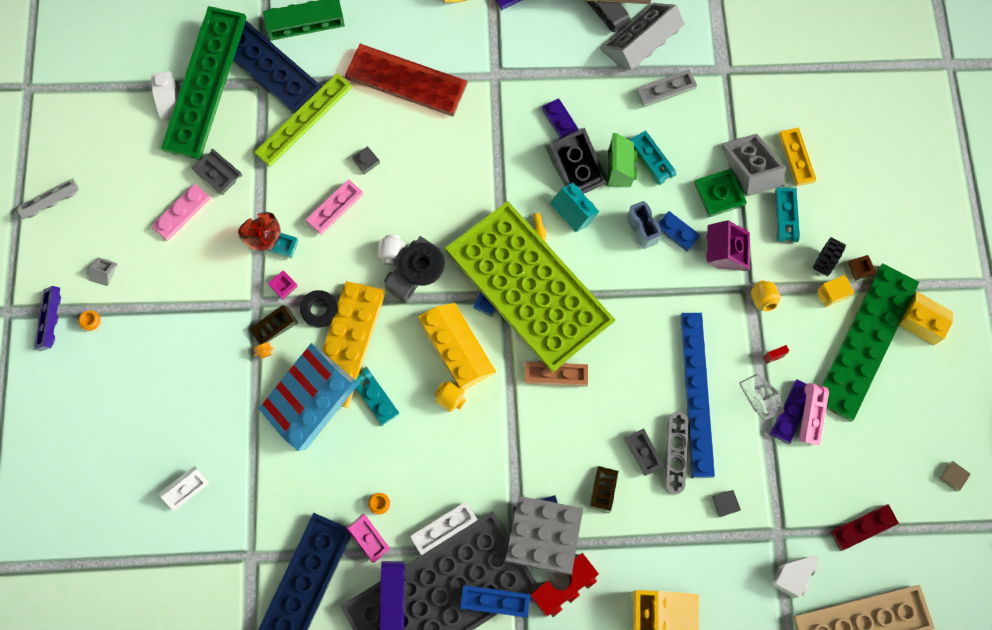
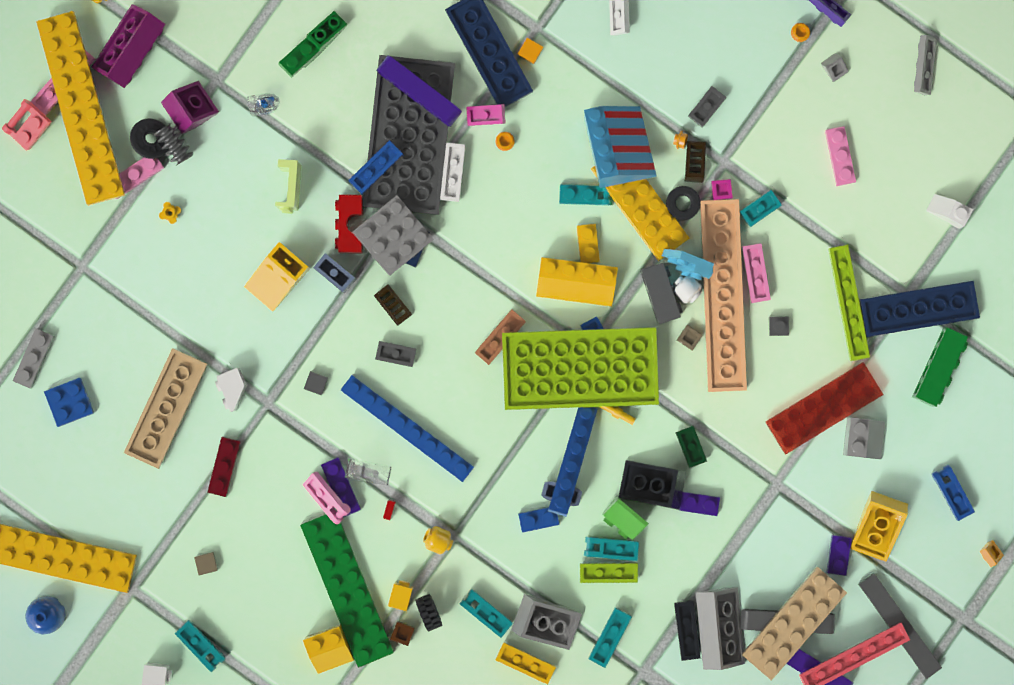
camera: 130 degrees right, 15 degrees up
green plate [161,6,247,160] -> none
dark grey plate [192,148,243,196] -> none
clear red cylinder [238,212,281,252] -> none
black wheel [399,242,445,286] -> none
yellow head [434,381,466,412] -> none
teal brick [550,183,599,232] -> none
light grey plate [636,69,697,108] -> none
light grey beam [664,412,688,496] -> none
green plate [694,168,747,218] -> none
magenta slope [706,220,750,271] -> none
none -> sand blue brick [313,253,356,294]
none -> light orange tile [517,38,543,64]
none -> blue plate [548,407,598,517]
none -> yellow plate [577,224,600,263]
none -> lime plate [580,563,638,583]
none -> teal plate [588,607,632,668]
none -> medium azure plate [662,249,714,280]
none -> black plate [674,600,701,661]
none -> dark green plate [675,426,707,468]
none -> dark tan tile [676,324,703,351]
none -> dark grey plate [688,86,727,128]
none -> light nougat plate [700,199,747,392]
none -> light grey slope [843,417,885,460]

